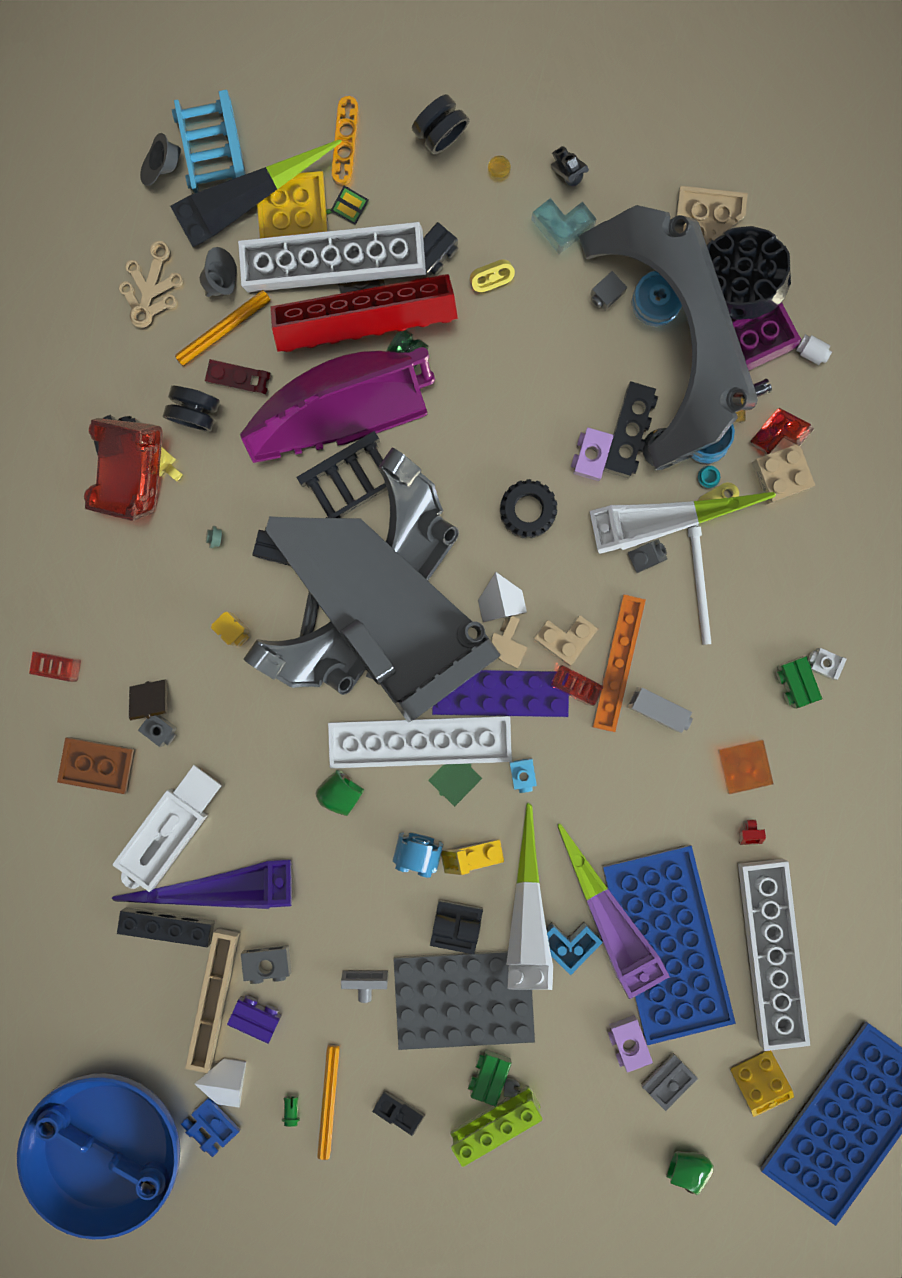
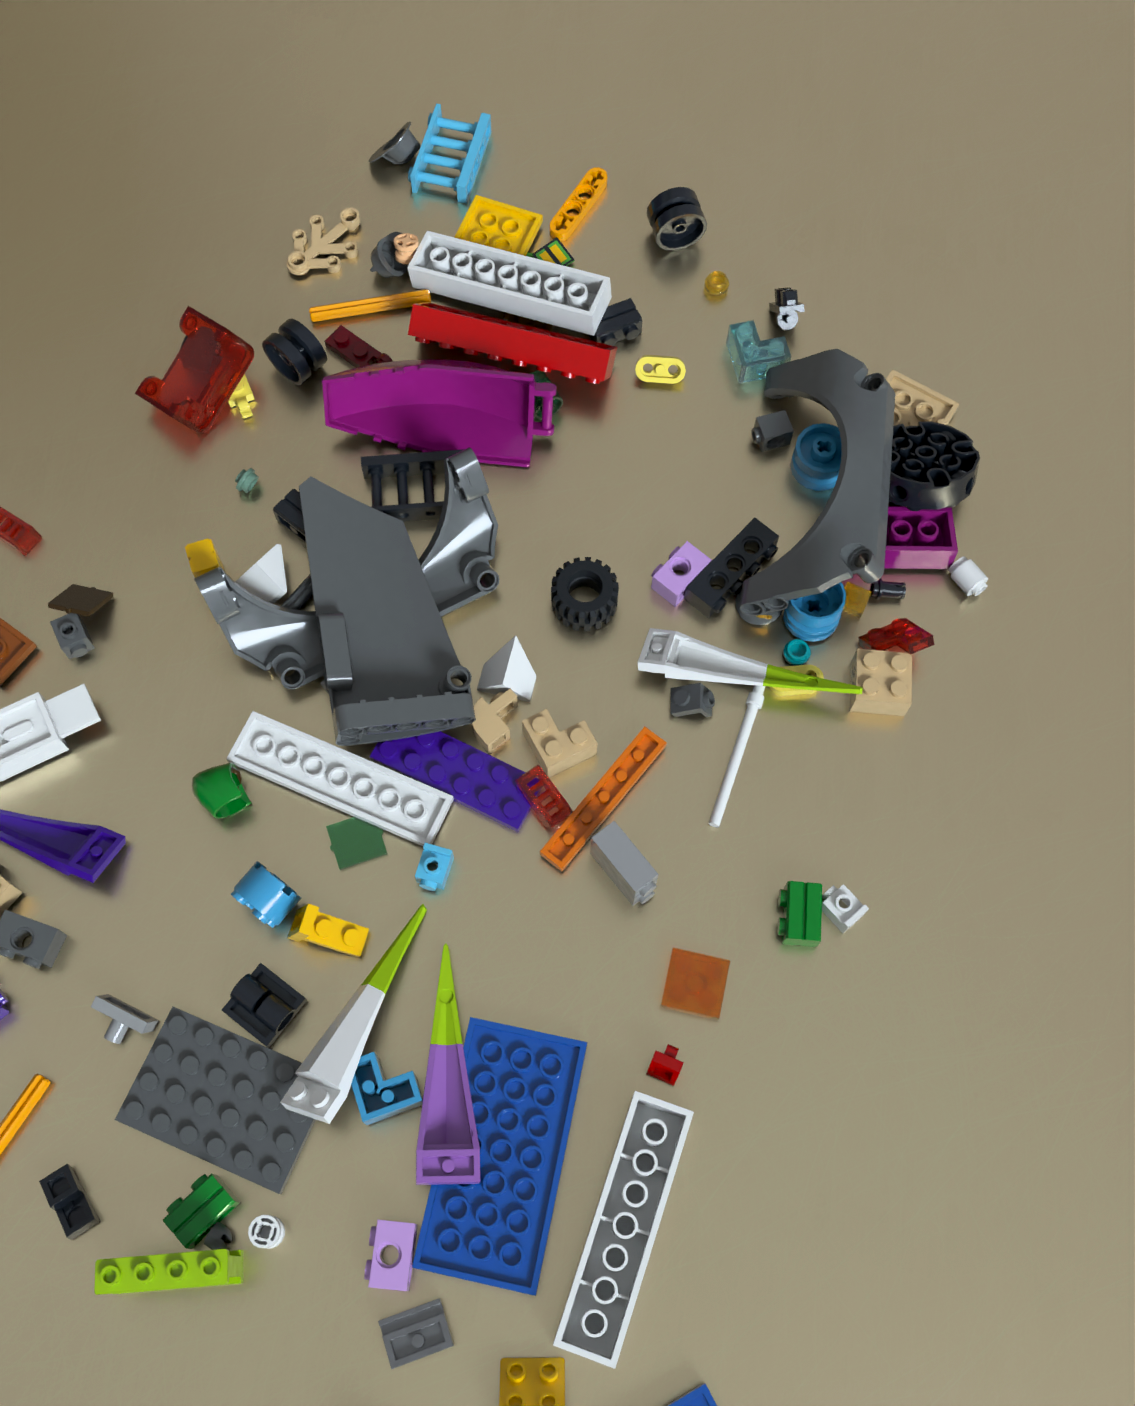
camera: 25 degrees right, 20 degrees down
black plate [170,140,342,247] -> none
none -> white slope [235,544,287,604]
none -> white wheel [248,1215,285,1249]
none -> light nougat wheel [394,233,419,264]

